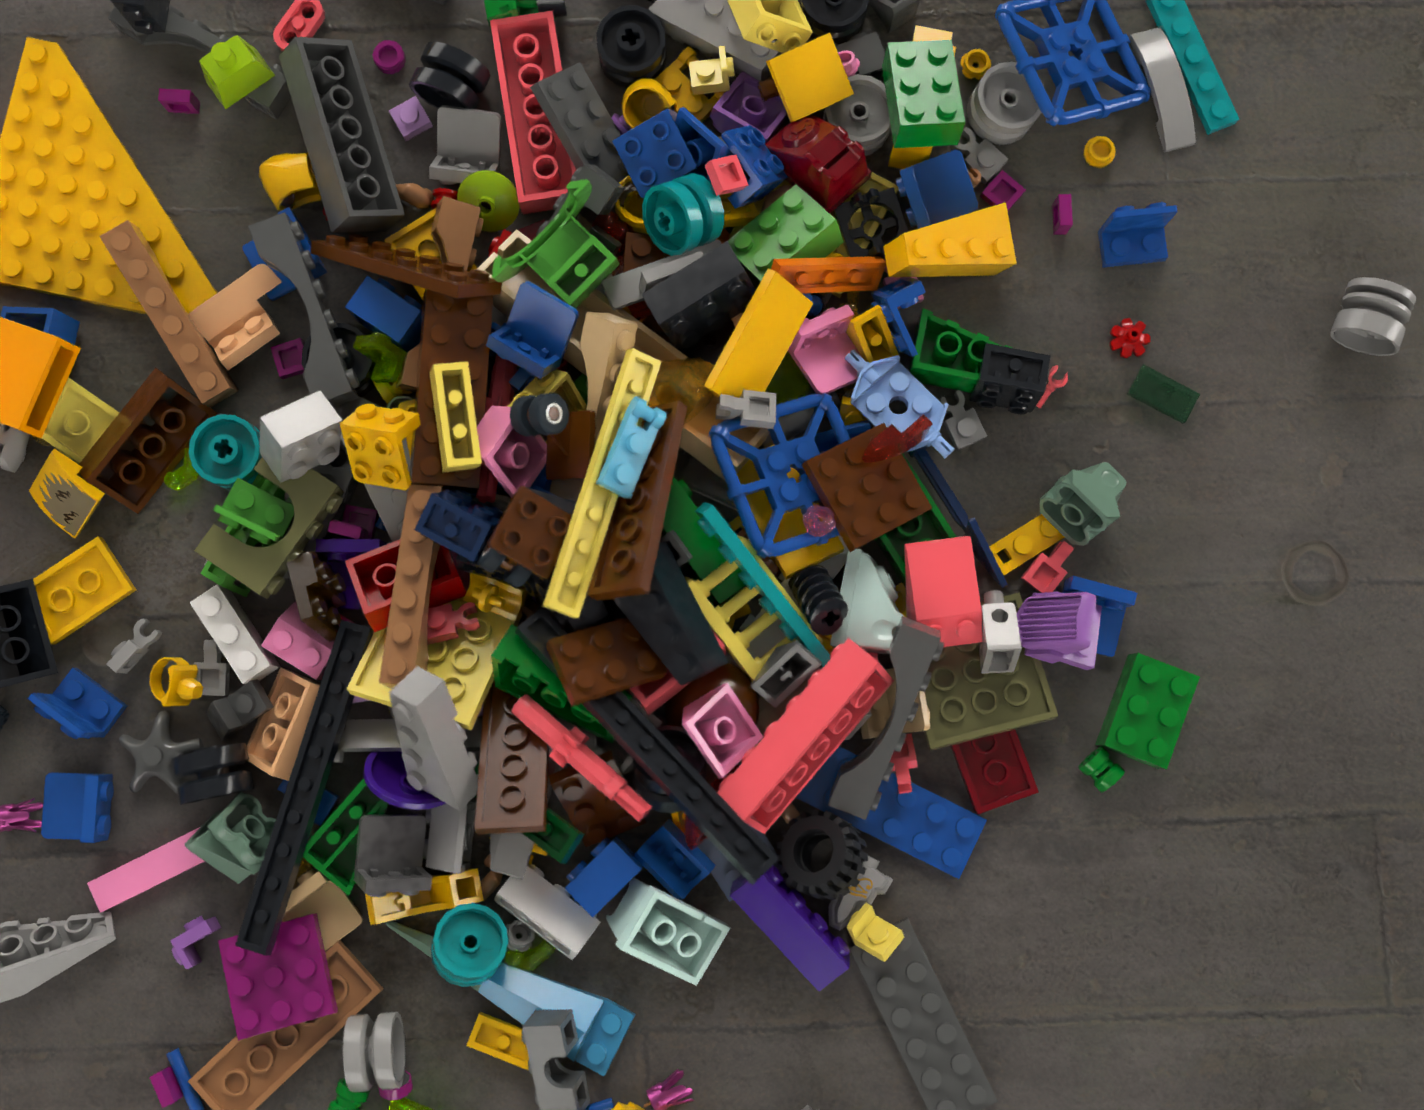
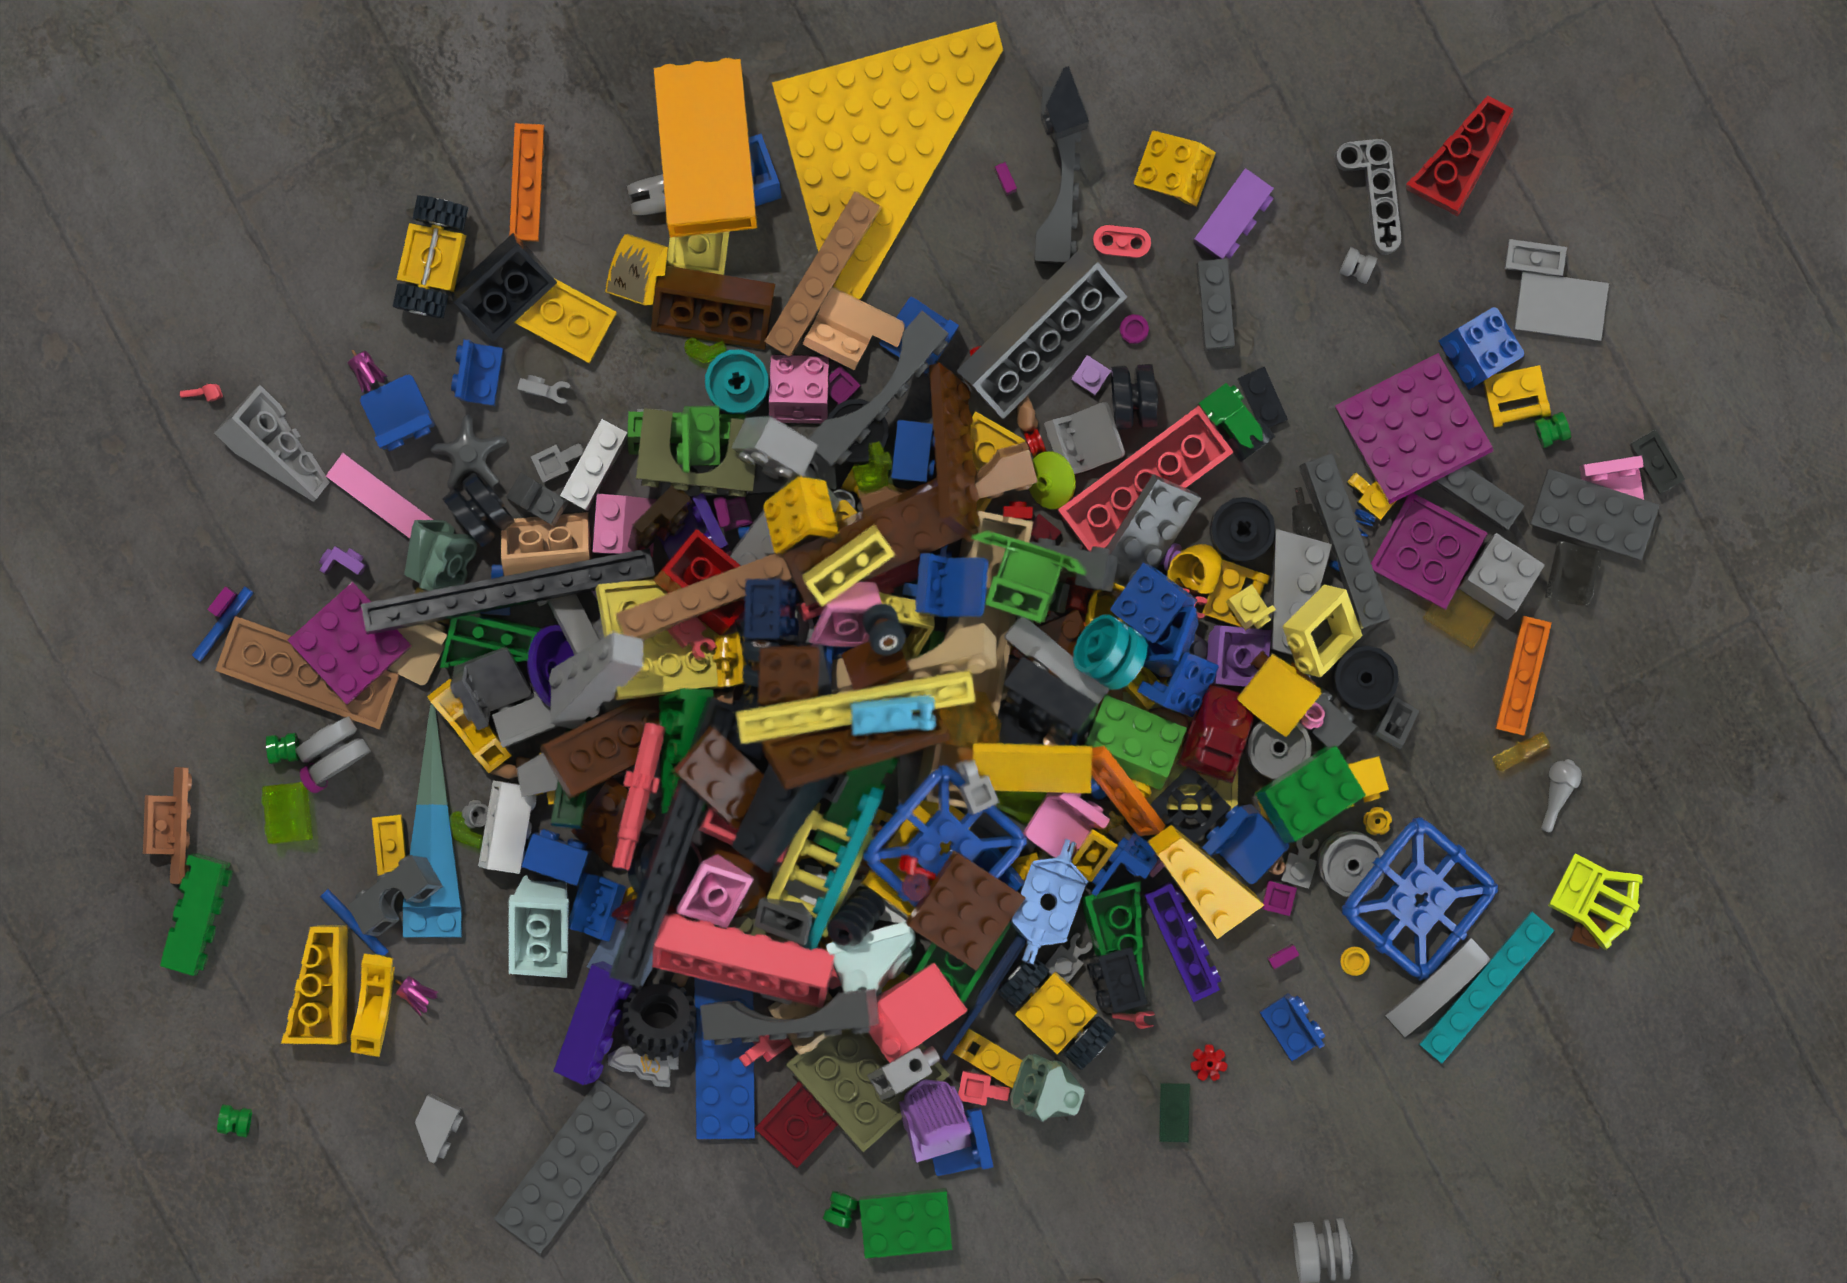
camera: 65 degrees right, 5 degrees up
yellow piece [149,657,203,707] -> none
lime torso [199,35,275,109] -> none
yellow piece [259,153,322,211] -> none
teal wheel [431,903,508,987] -> none
coral plate [704,155,748,196] -> none
light yellow bracket [847,903,904,962] -> none
clear red slope [861,414,933,463] -> none
none -> bright pink bracket [769,355,829,424]
none -> red hand [899,855,936,881]
none -> plate [997,957,1116,1070]
none -> dark purple brick [1144,882,1222,1002]

